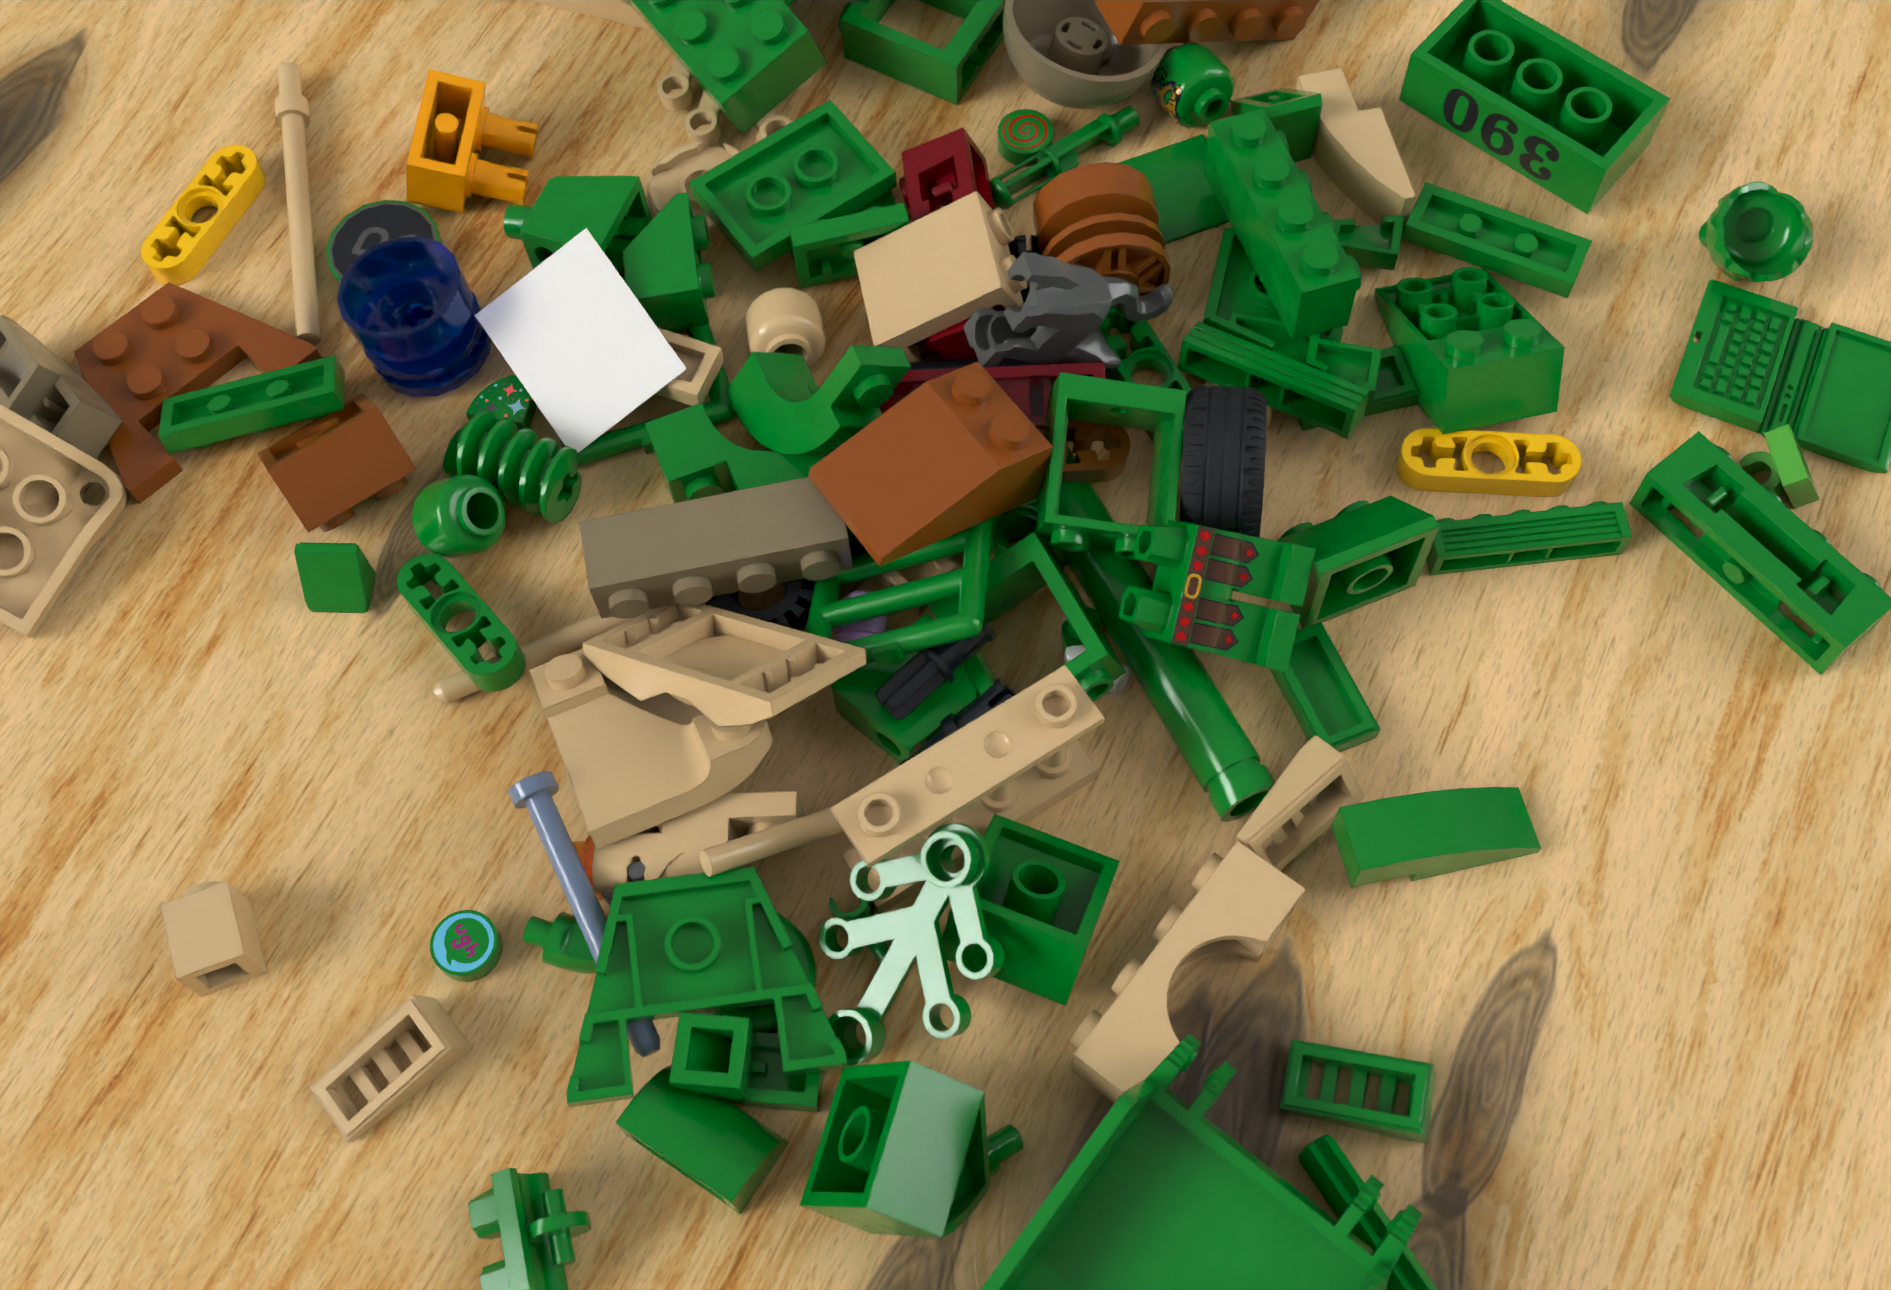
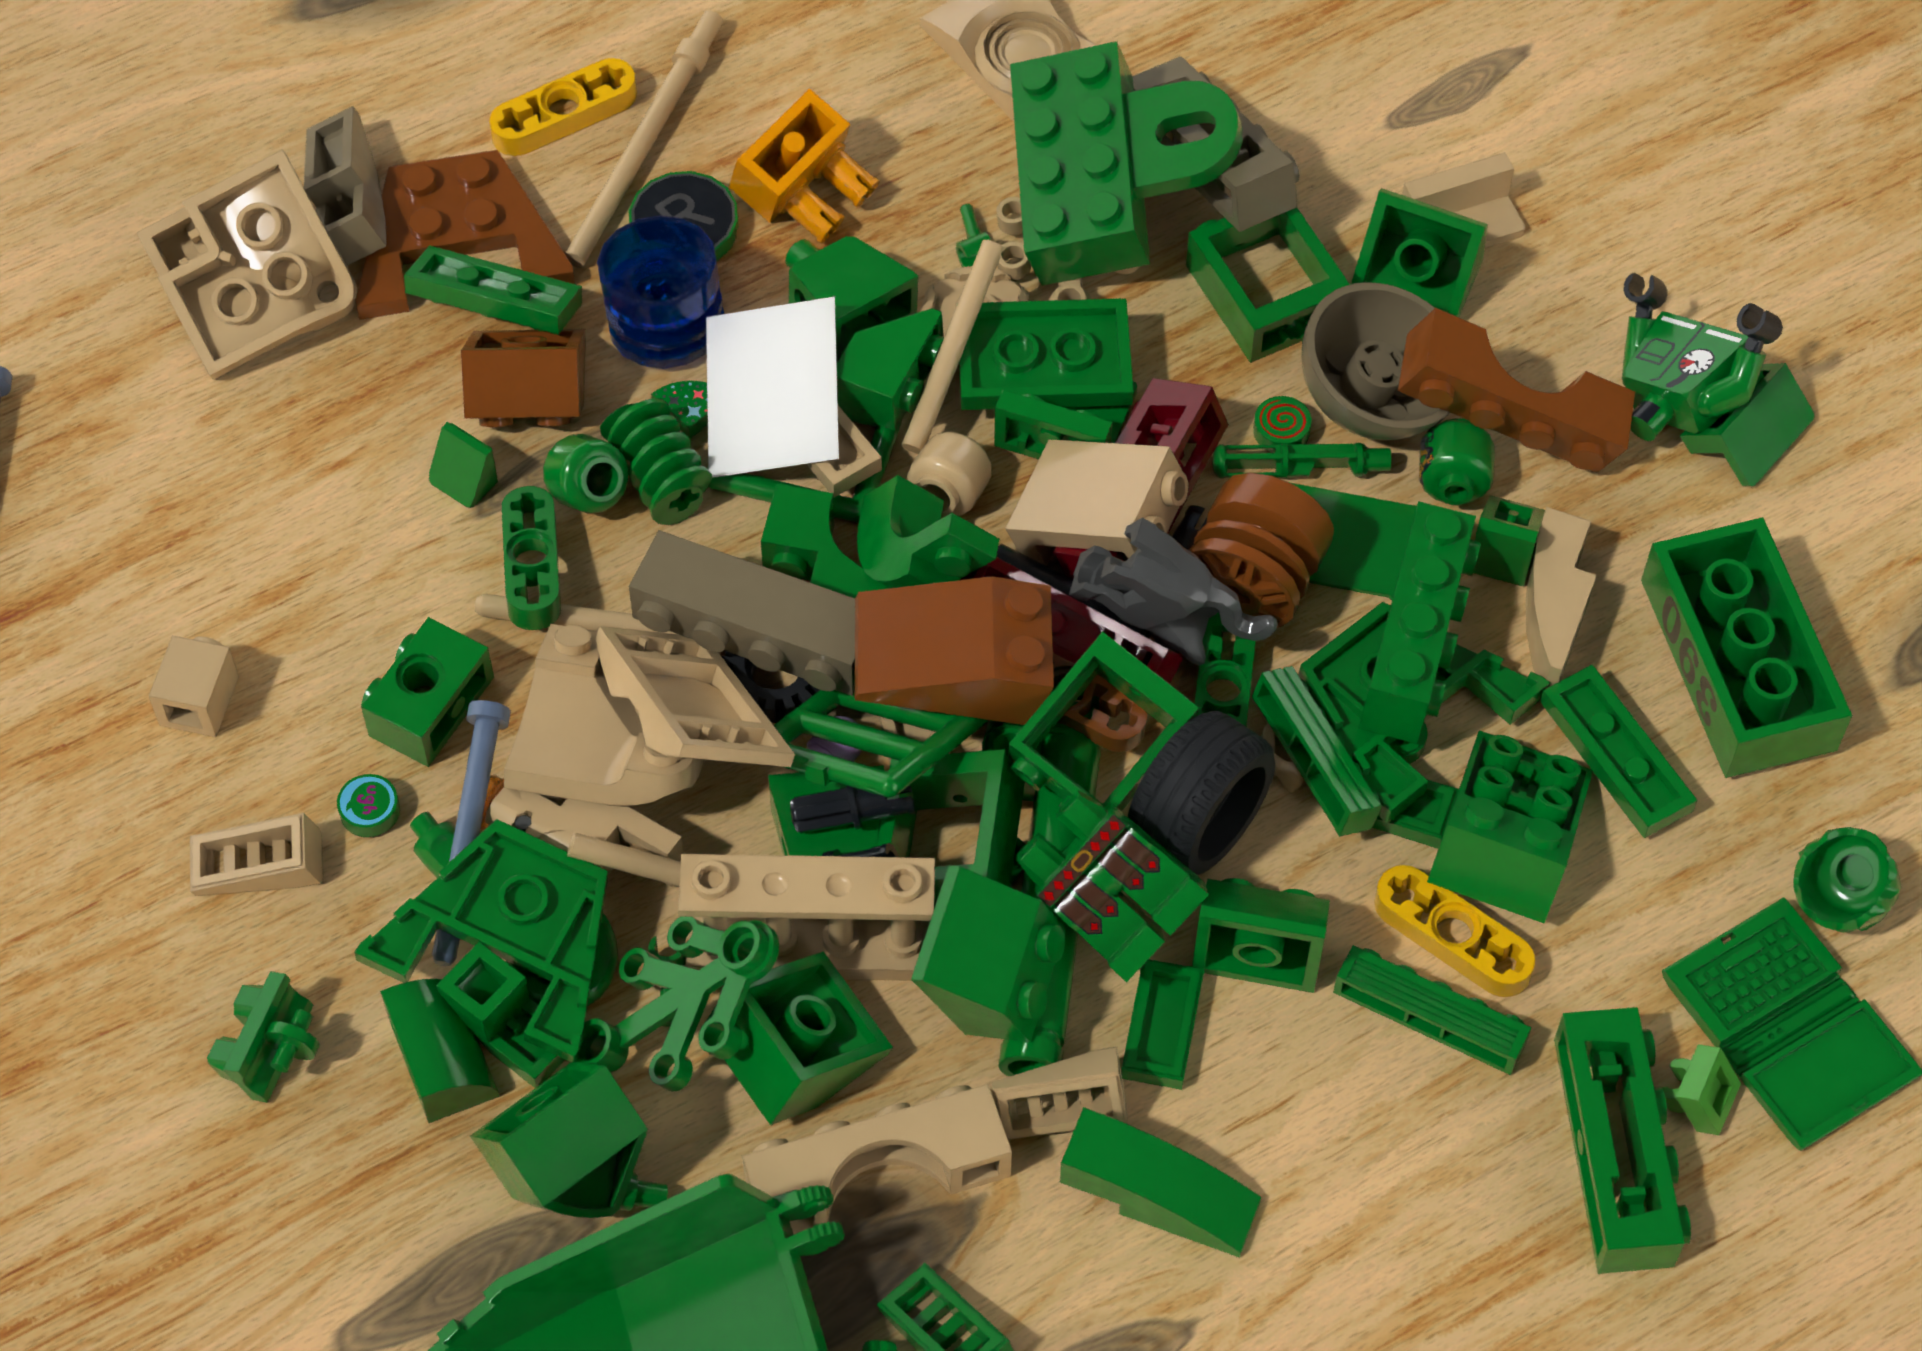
camera: 30 degrees right, 5 degrees down
none -> green brick [361,617,494,767]
none -> tan bar [902,240,1004,454]
none -> green slope [911,865,1066,1042]
none -> green hand [956,204,990,267]

